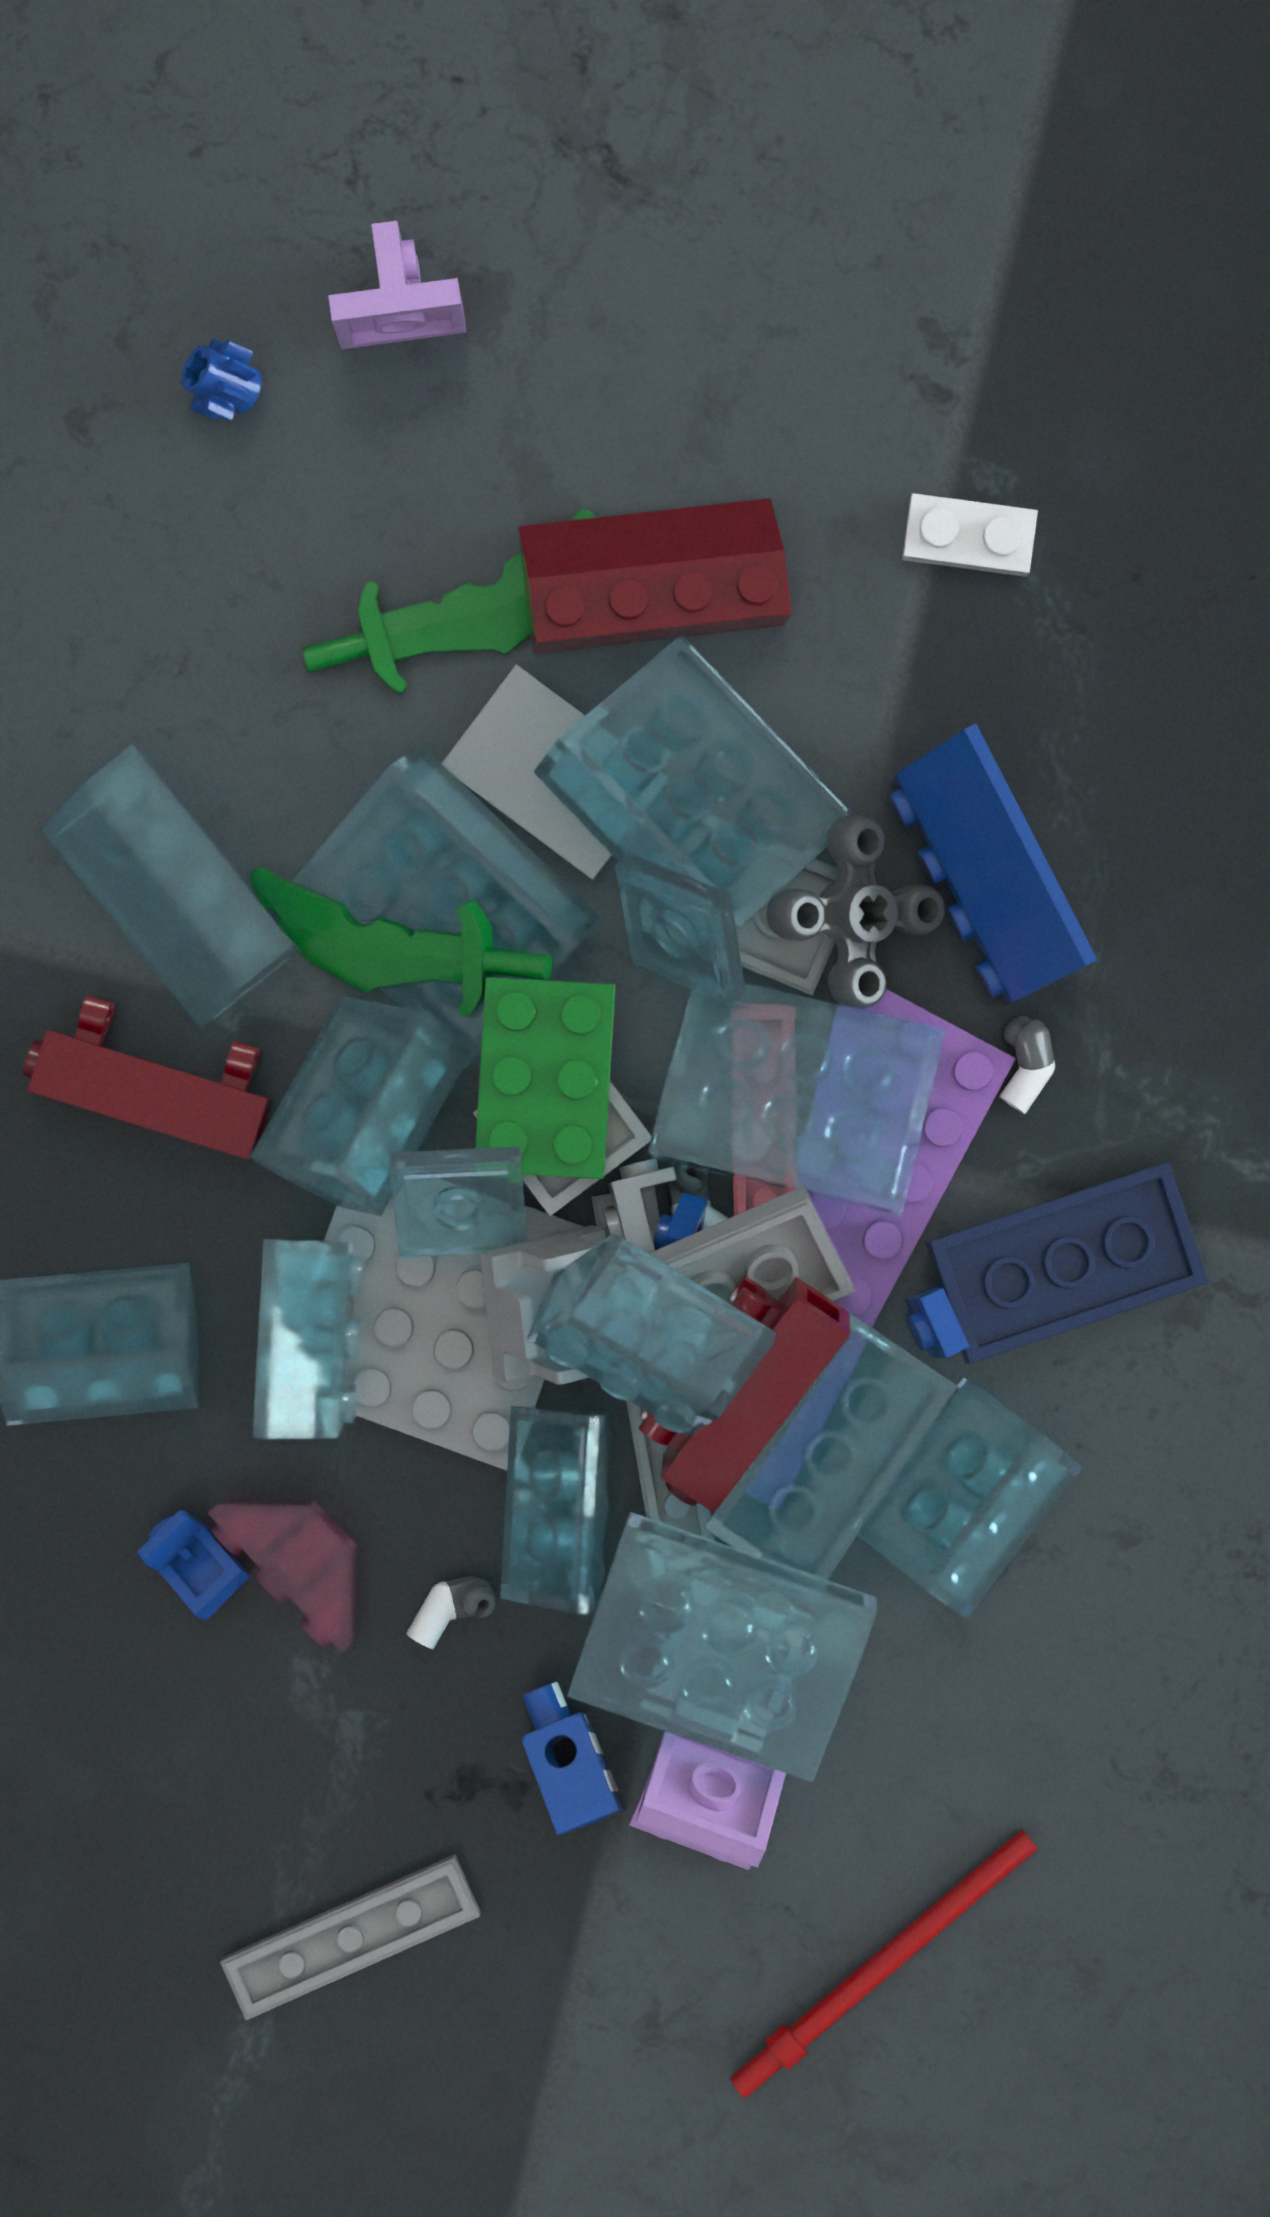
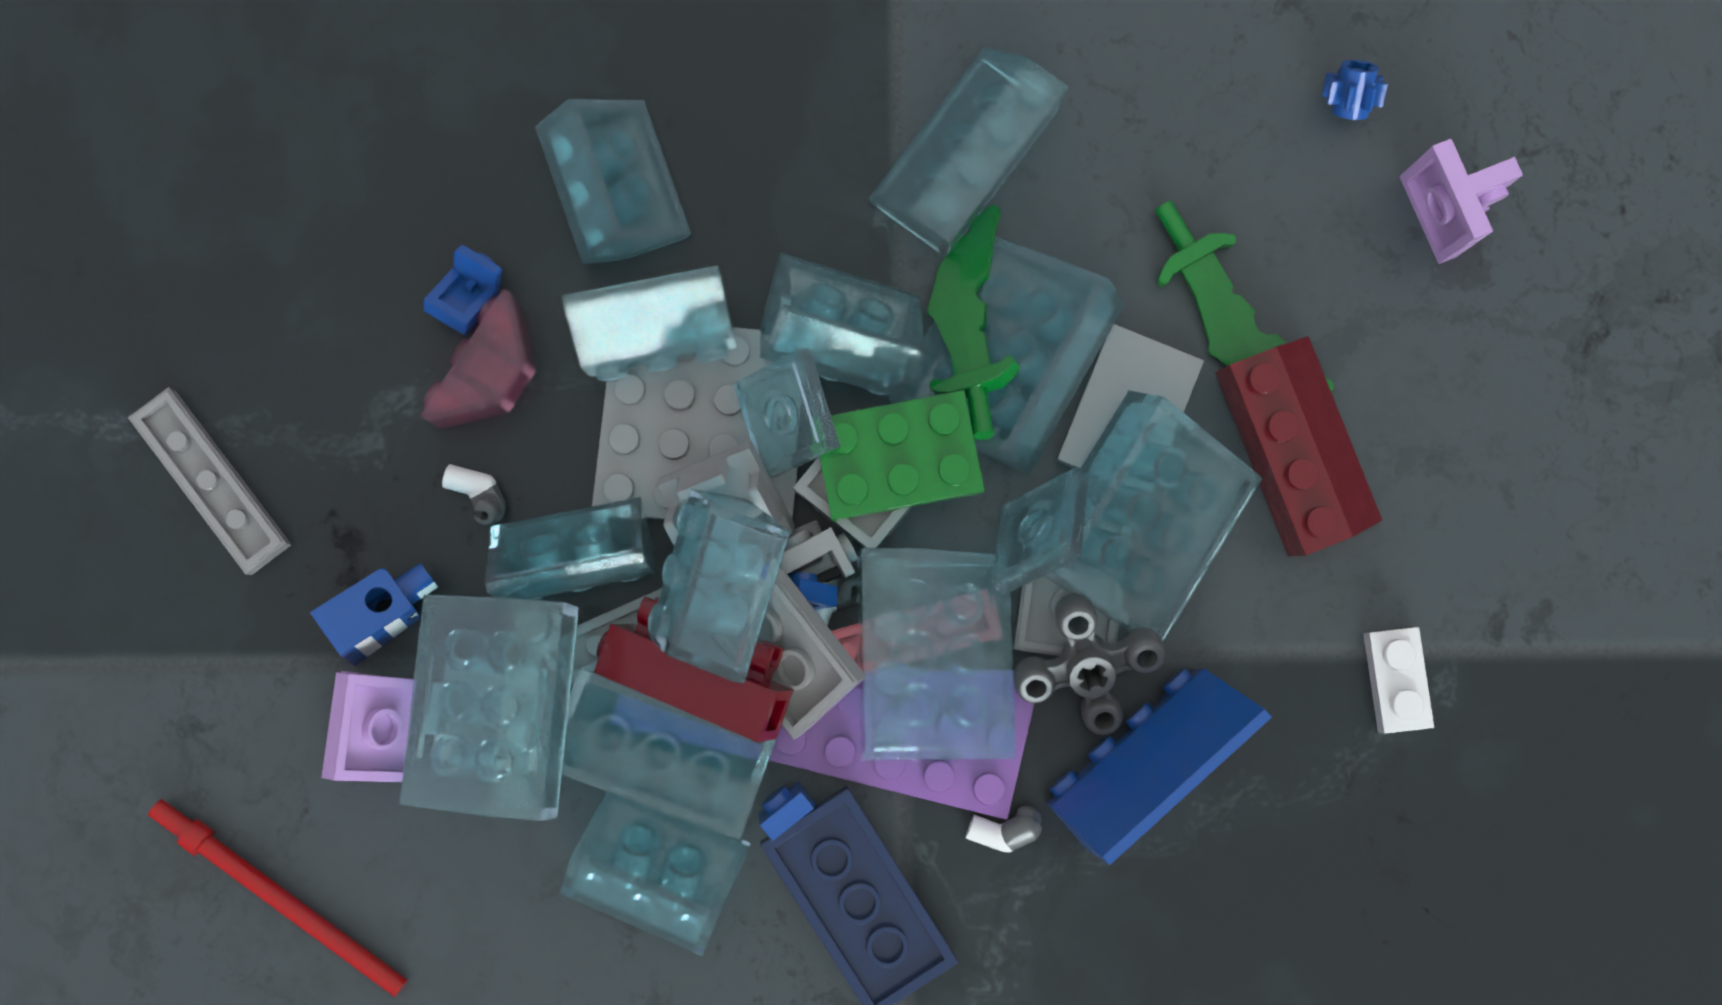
camera: 70 degrees right, 5 degrees down
dark red brick [23,995,274,1160] -> none

